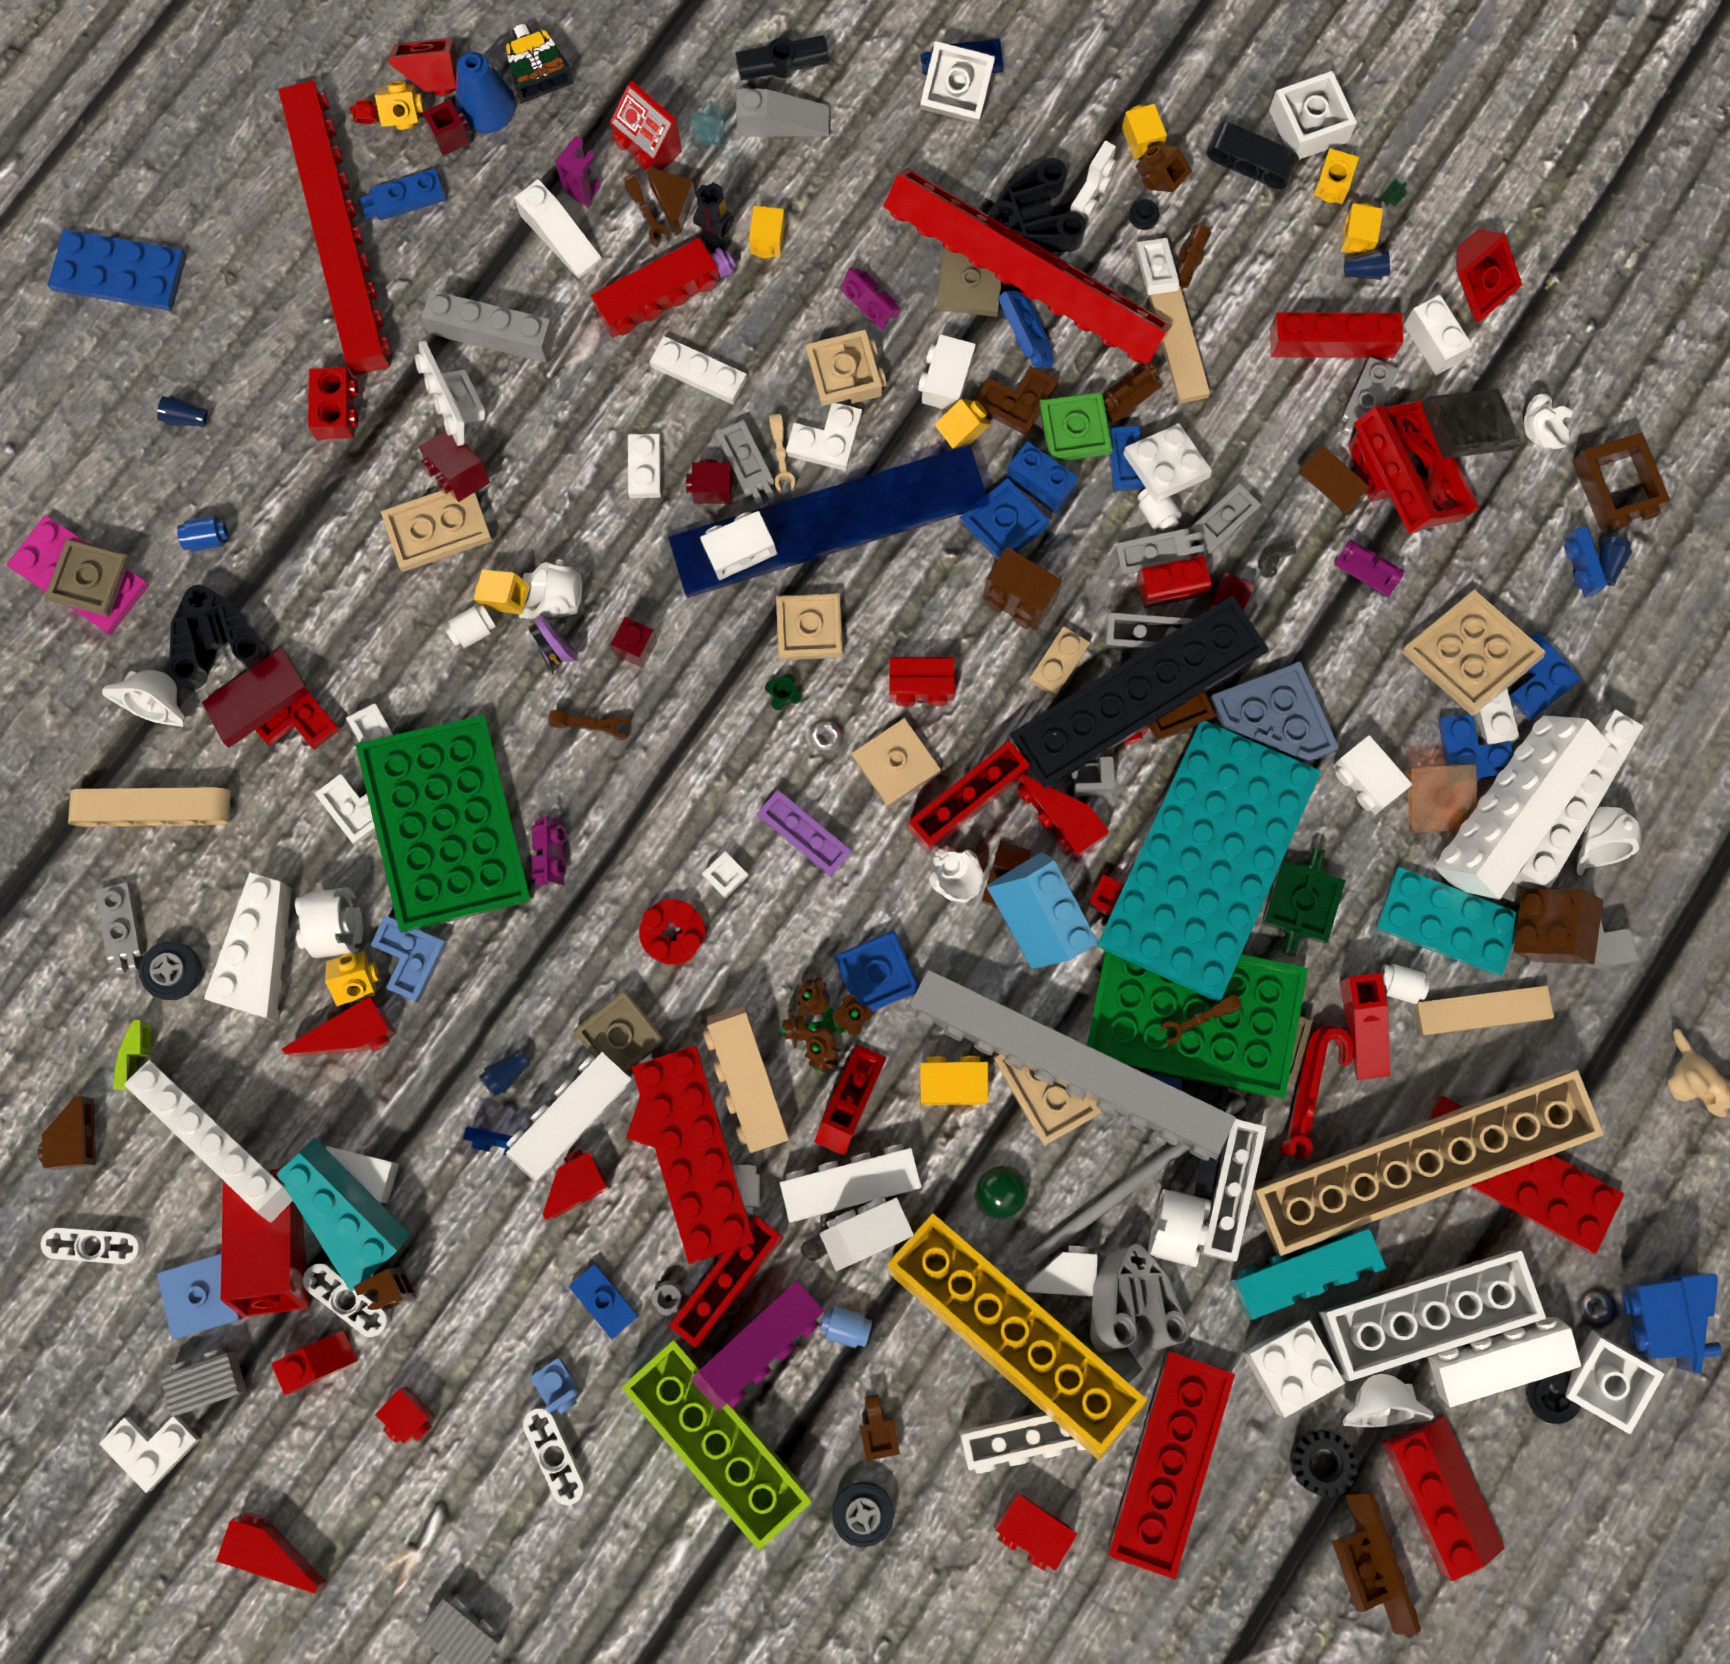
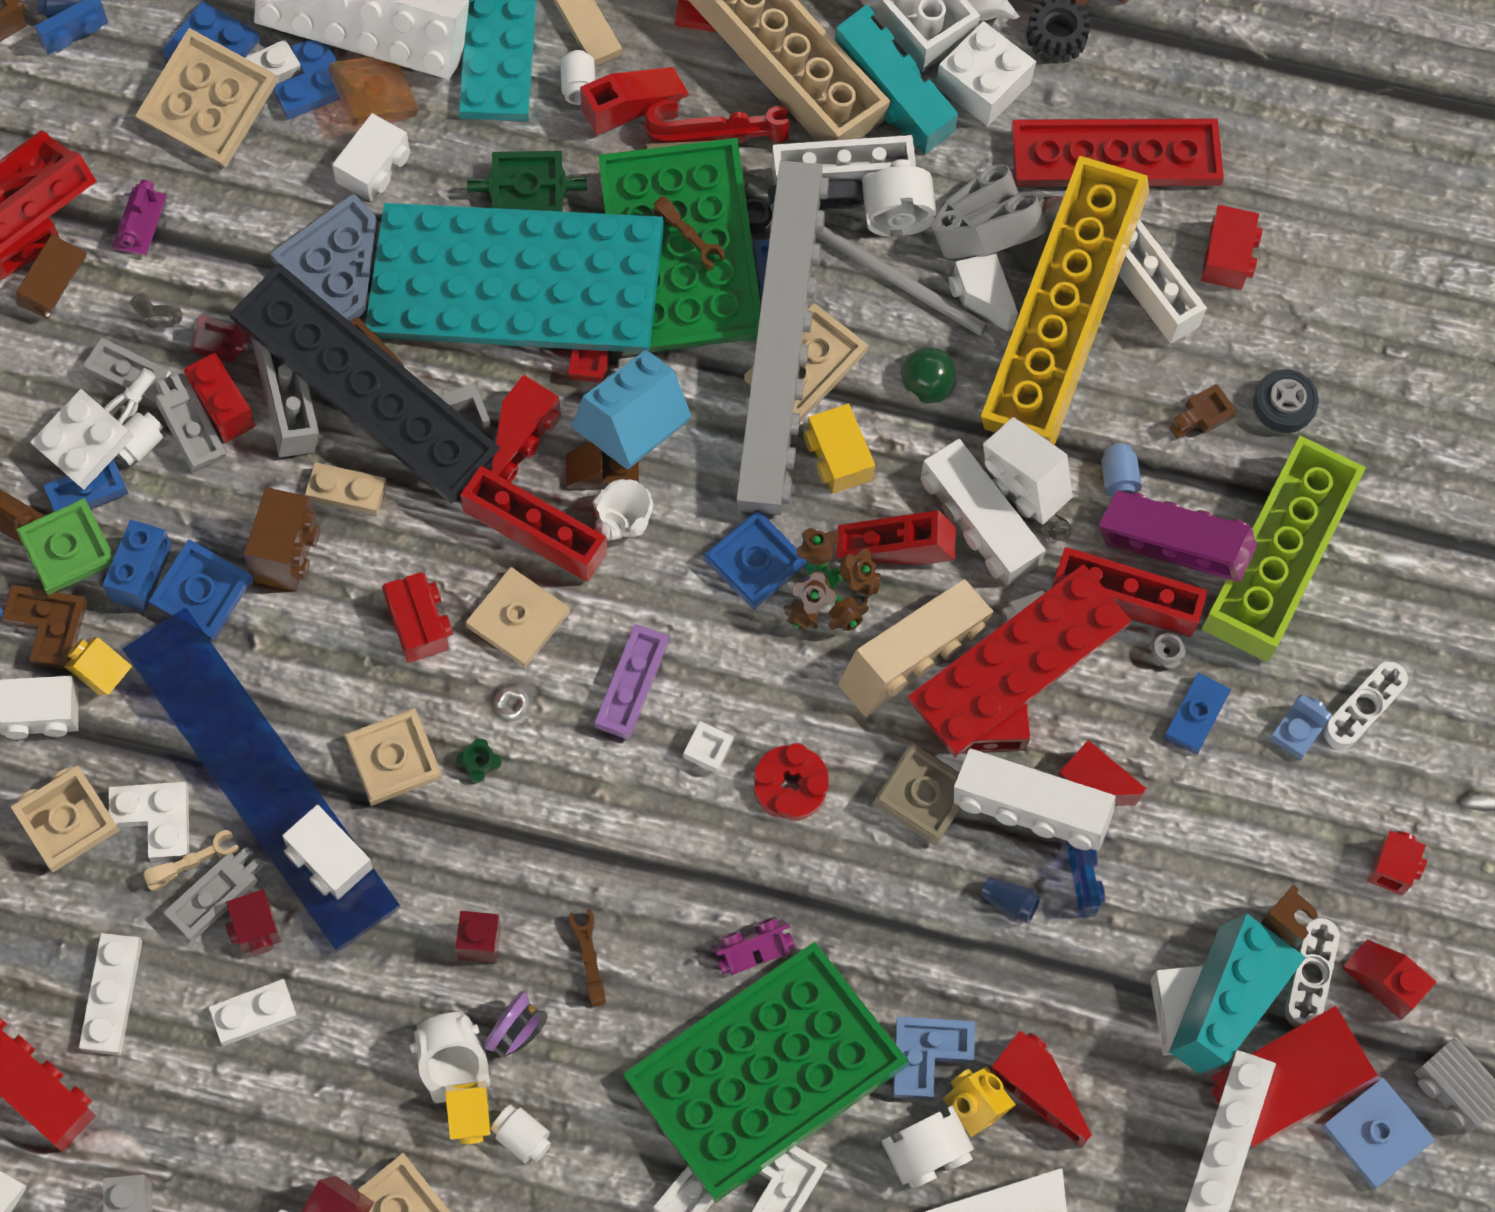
camera: 115 degrees left, 10 degrees down
none -> white piece [104,368,156,425]

